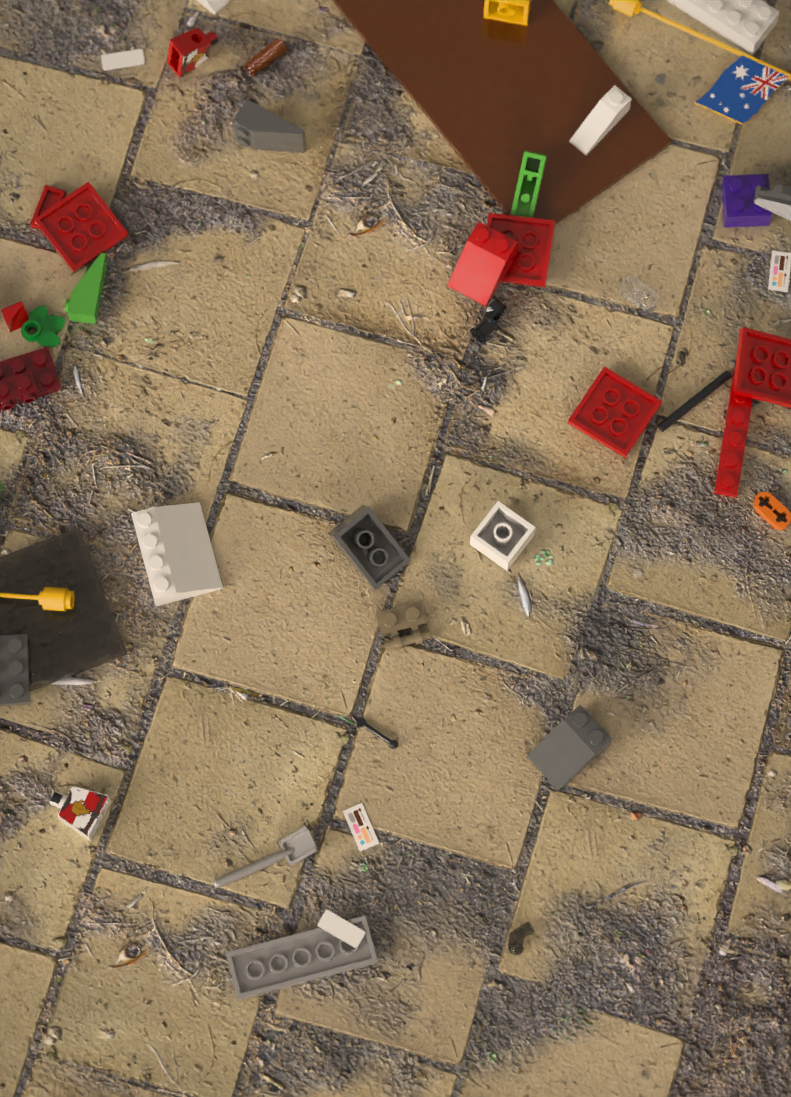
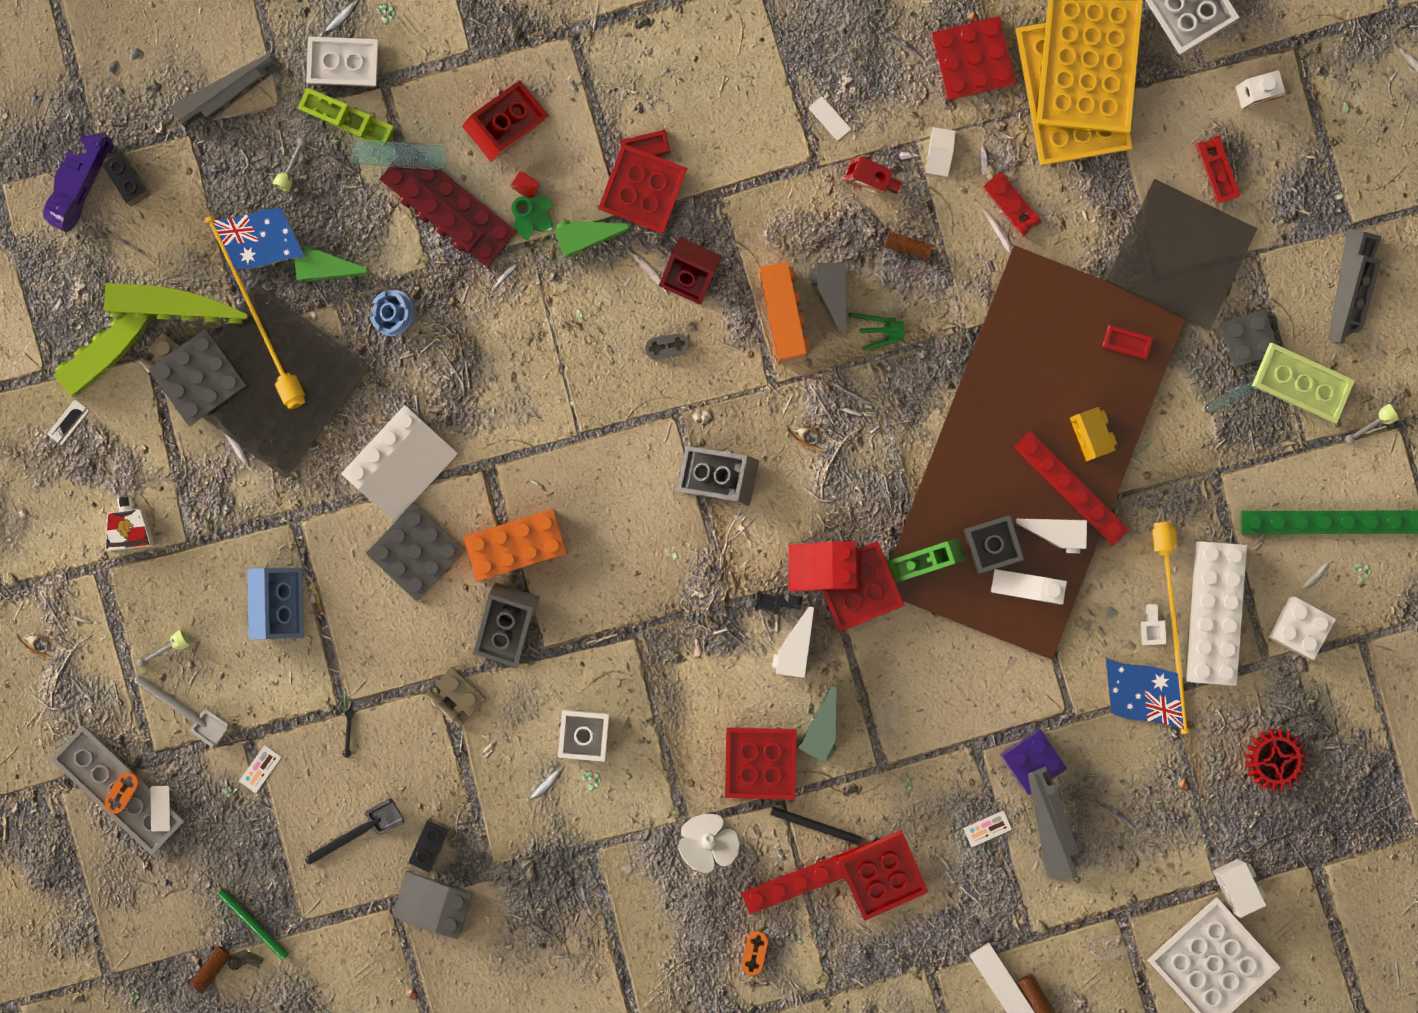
camera: 60 degrees right, 15 degrees up
none -> orange beam [105,772,140,814]
none -> hinge [137,629,190,667]
none -> dark orange piece [189,946,232,993]
none -> green bar [217,888,289,961]
none -> medium blue slope [247,568,303,639]
none -> black piece [305,798,404,864]
none -> dark grey plate [366,503,465,601]
none -> medium blue cone [370,290,417,336]
none -> black brick [408,818,451,872]
none -> orange brick [463,509,568,582]
none -> dark grey beam [645,334,689,360]
none -> dark red slope [659,237,722,305]
none -> dark grey slope [676,446,759,506]
none -> white piece [678,814,740,874]
none -> orange brick [759,261,810,363]
none -> white slope [772,607,814,678]
none -> sand green slope [798,685,837,762]
none -> green plant [849,312,904,351]
none -> dark grey brick [963,515,1024,574]
none -> red plate [1013,431,1129,547]
none -> white slope [1014,519,1087,553]
none -> white plate [1140,604,1166,645]

